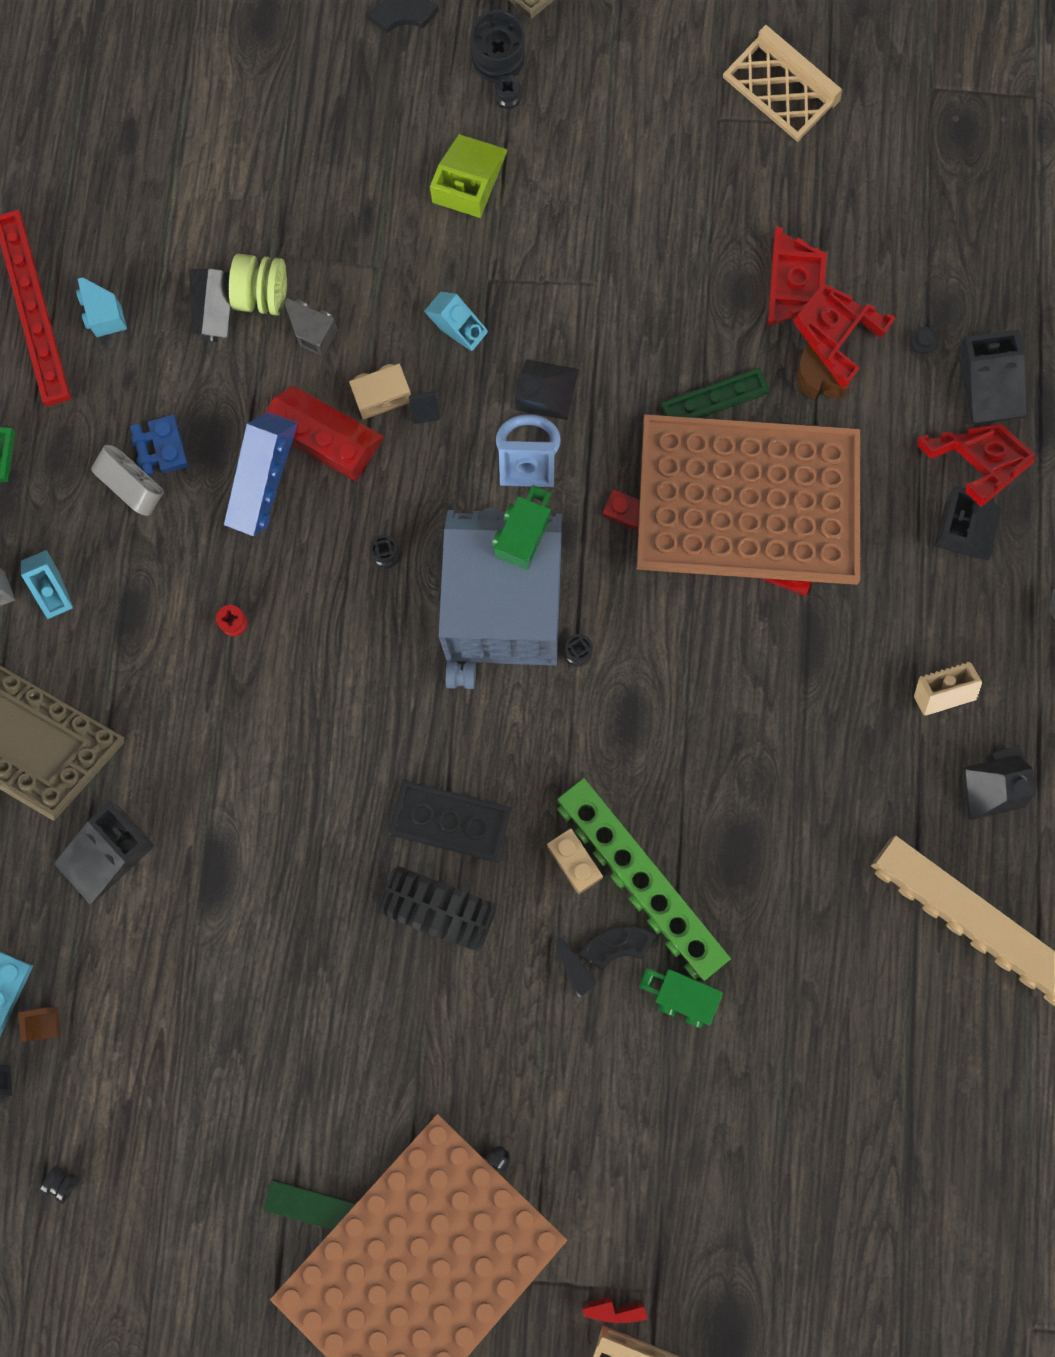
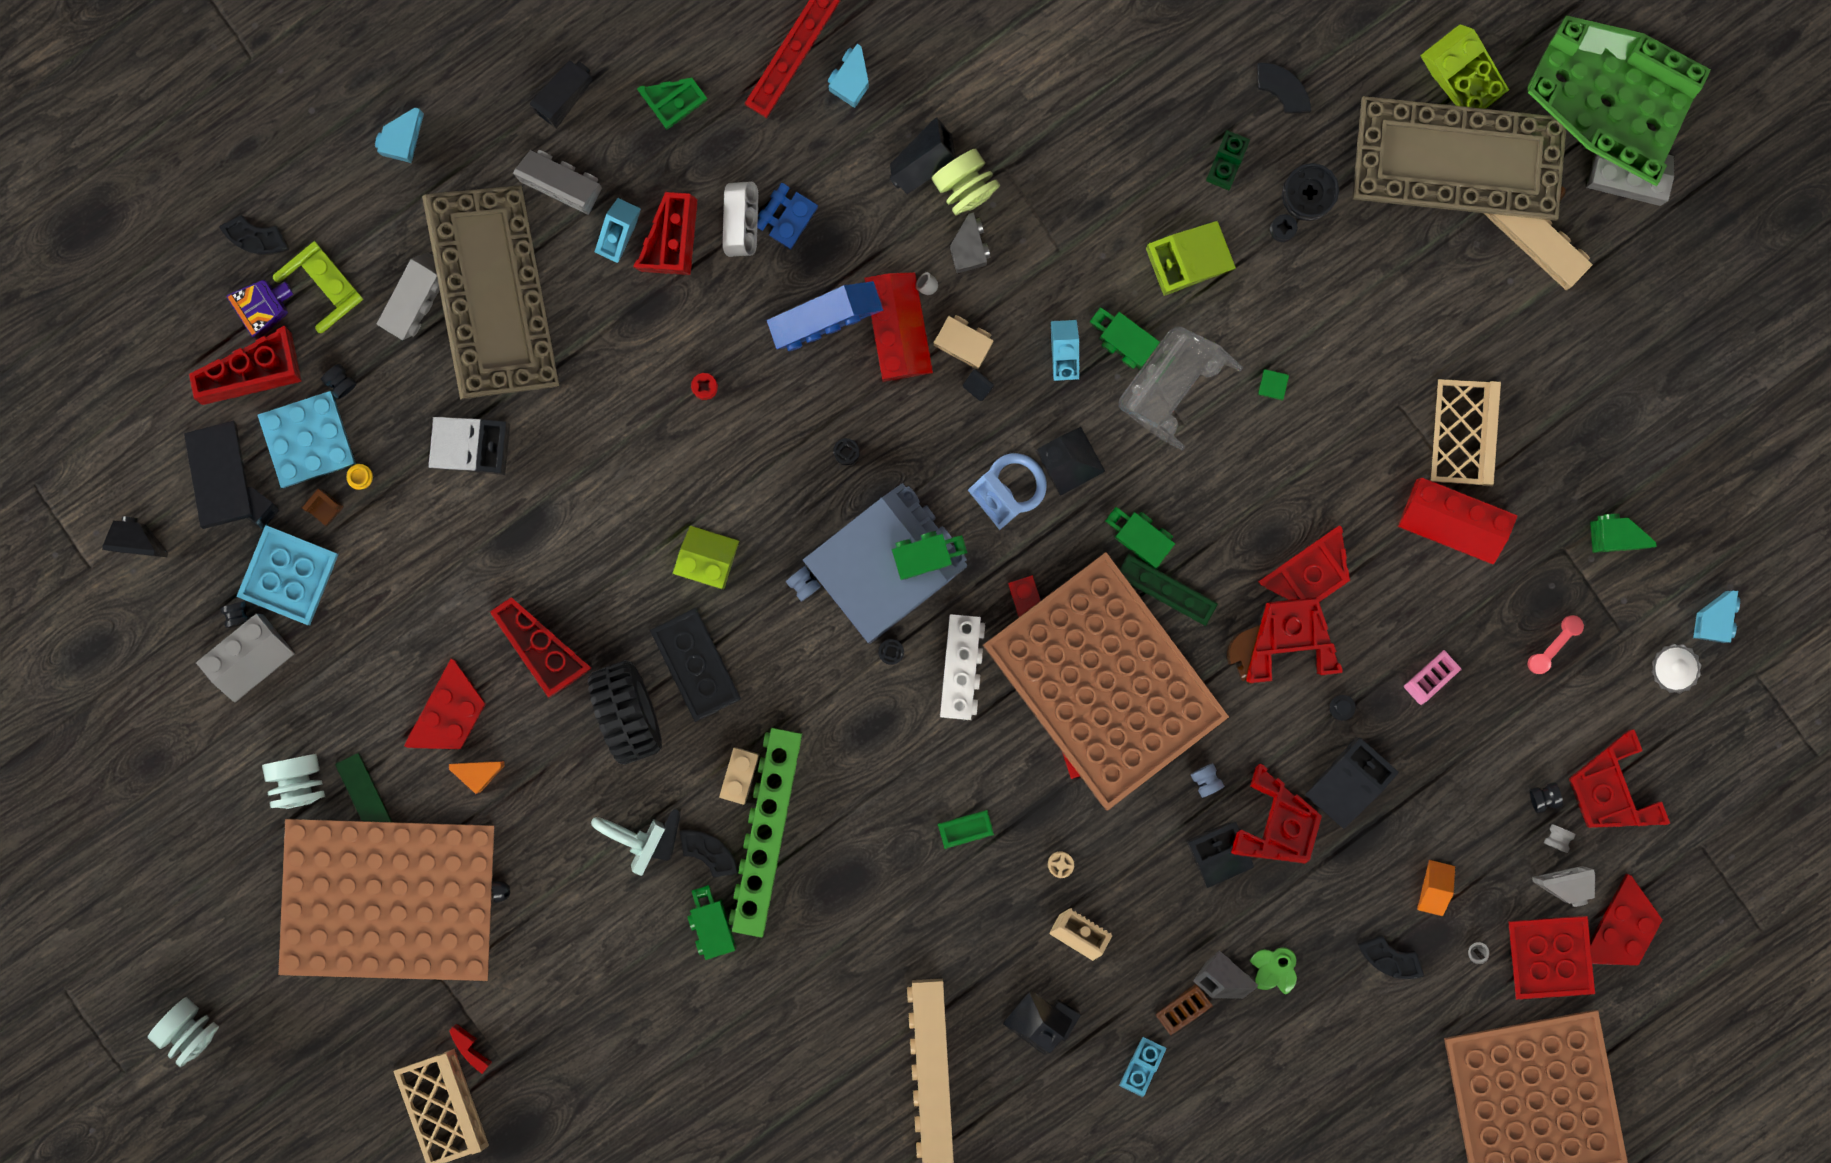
camera: 45 degrees right, 10 degrees up
none -> light grey slope [196,614,295,702]
none -> medium azure plate [236,525,339,625]
none -> light aqua wheel [262,754,325,809]
none -> yellow plate [347,464,373,490]
none -> red wing [404,659,486,749]
none -> orange slope [449,761,504,794]
none -> red wedge [490,597,591,699]
none -> light aqua tile [591,817,665,876]
none -> red wedge [633,192,698,275]
none -> lime slope [673,526,739,590]
none -> light grey hinge [916,272,938,295]
none -> green tile [938,810,994,849]
none -> white brick [940,614,985,720]
none -> tan wheel [1048,851,1074,878]
none -> green brick [1089,308,1160,369]
none -> green brick [1105,507,1175,569]
none -> clear windscreen [1119,327,1243,451]
none -> sand blue wheel [1190,763,1225,798]
none -> dark green slope [1206,130,1250,191]
none -> green tile [1257,369,1289,401]
none -> red slope [1398,477,1518,565]
none -> bright pink slope [1404,650,1461,705]
none -> coral bar [1528,615,1584,674]
none -> green slope [1590,514,1656,553]

